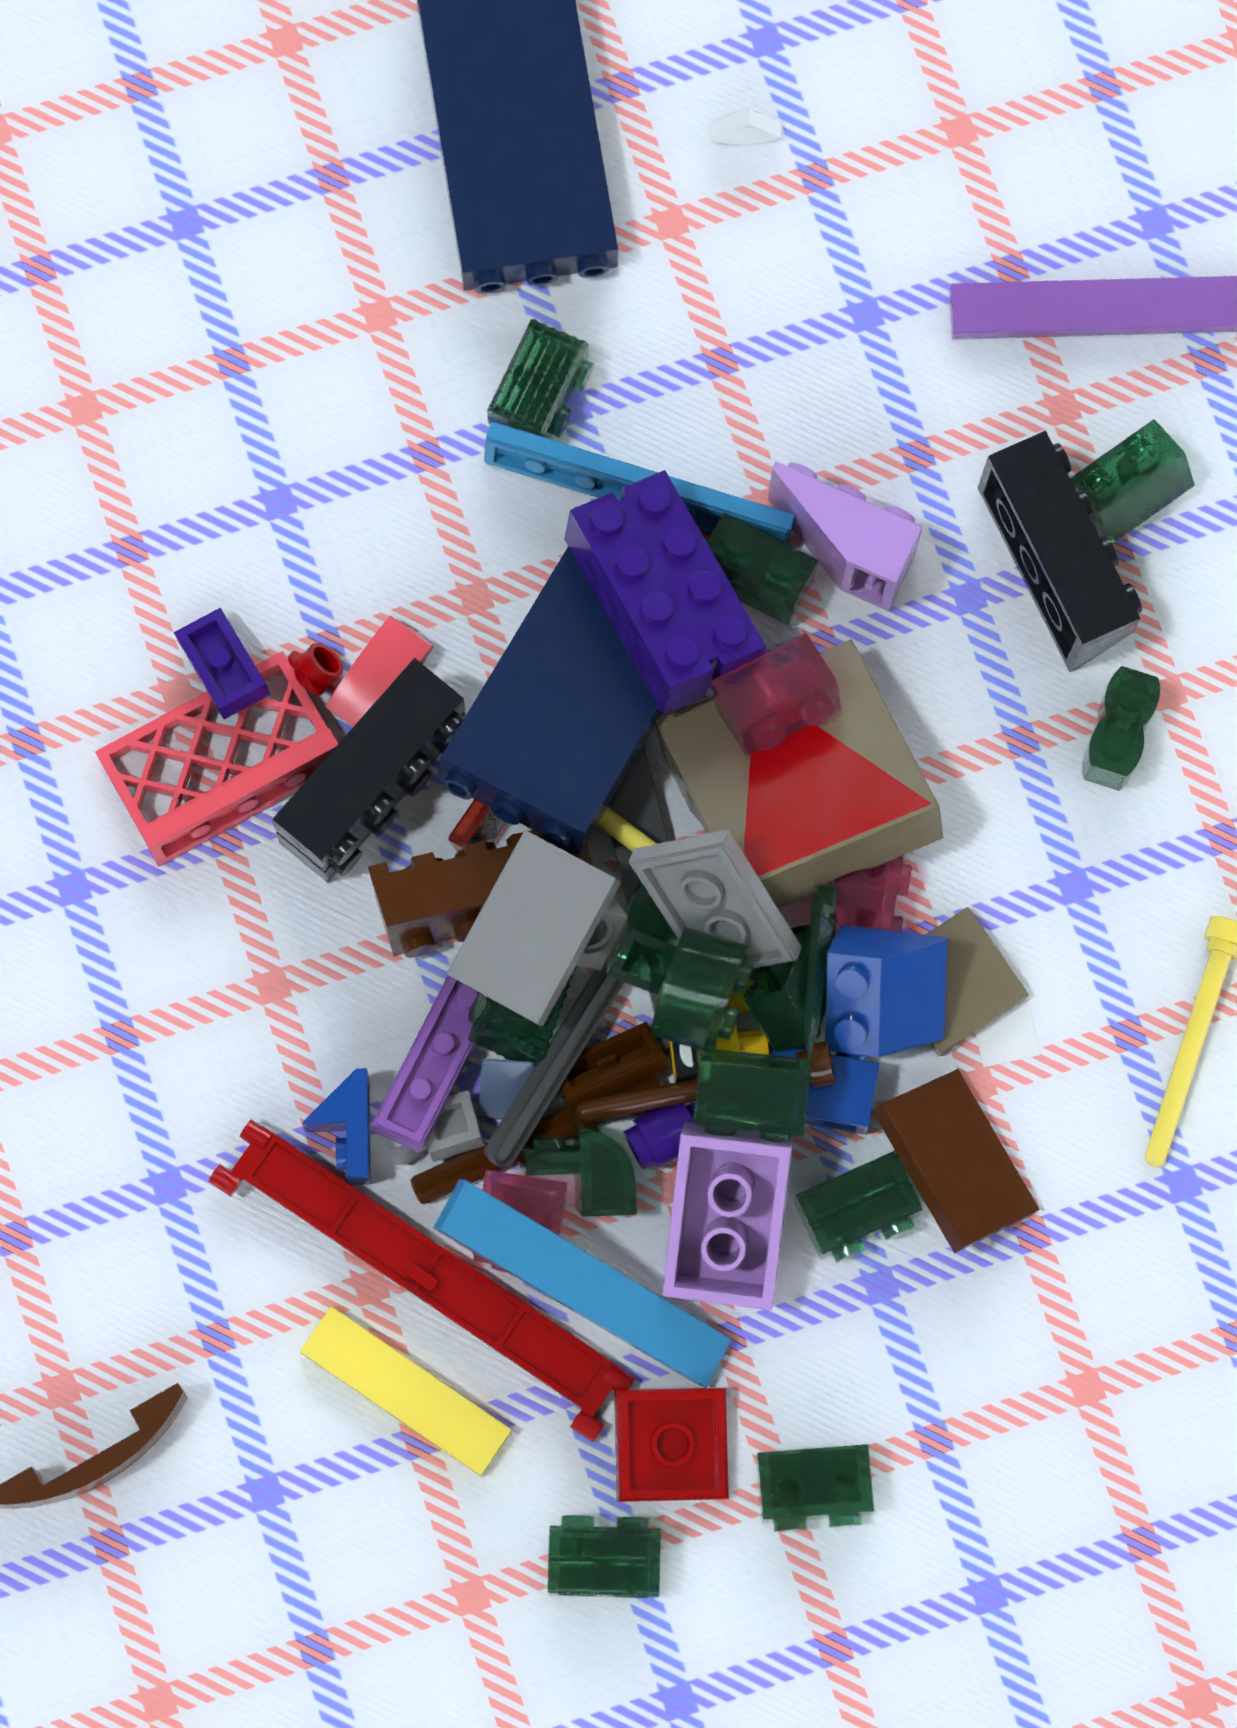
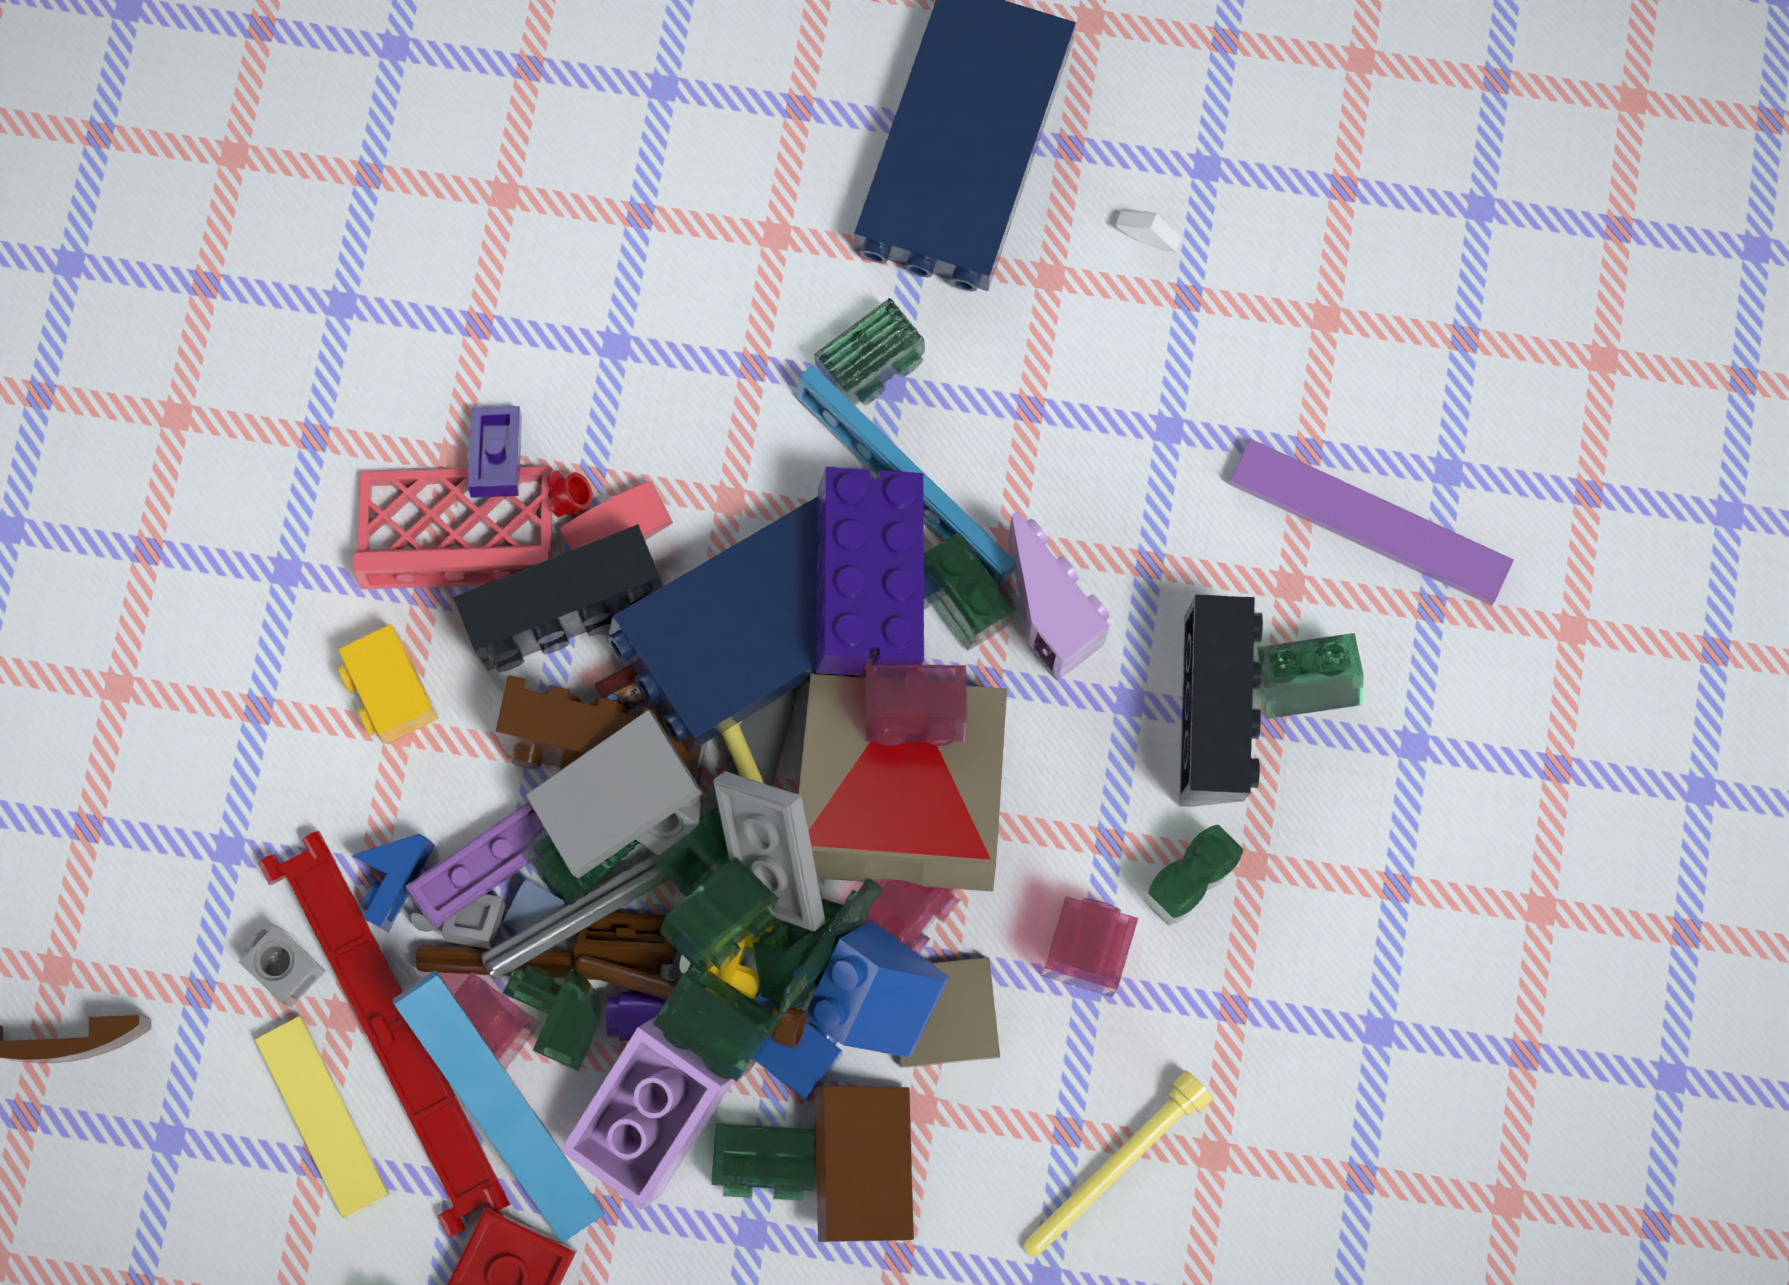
camera: 30 degrees right, 0 degrees up
none -> light grey brick [239,926,326,1008]
none -> yellow brick [337,624,440,744]
none -> clear pink head [1041,896,1138,998]

